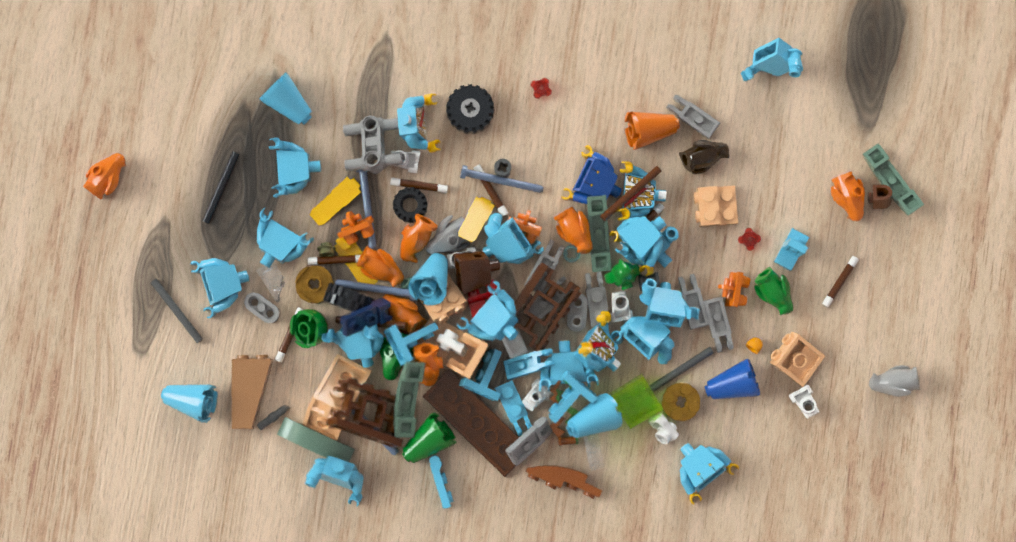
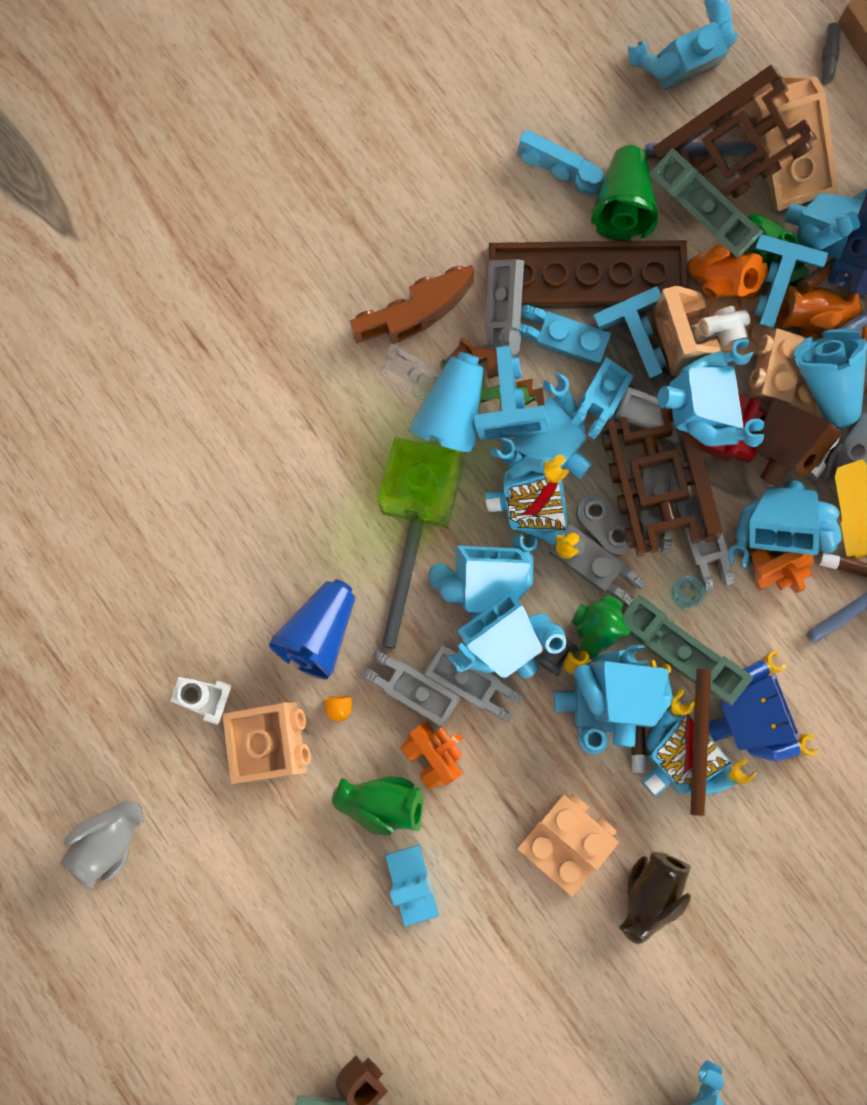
camera: 140 degrees right, 5 degrees down
sand green slope [277,417,355,462] -> none
white plate [522,378,554,411] -> none
orange animal [554,206,593,254] -> none
white plate [611,291,633,322] -> none
orange cone [625,112,680,150] -> none
white plate [648,413,679,445] -> none
pearl gold plate [661,383,700,421] -> none
light grey hinge [666,94,720,139] -> none
medium azure torso [680,443,739,505] -> none
clear red plate [738,228,761,251] -> none
reddish brown bar [822,256,859,308] -> none
orange animal [831,171,865,221] -> none

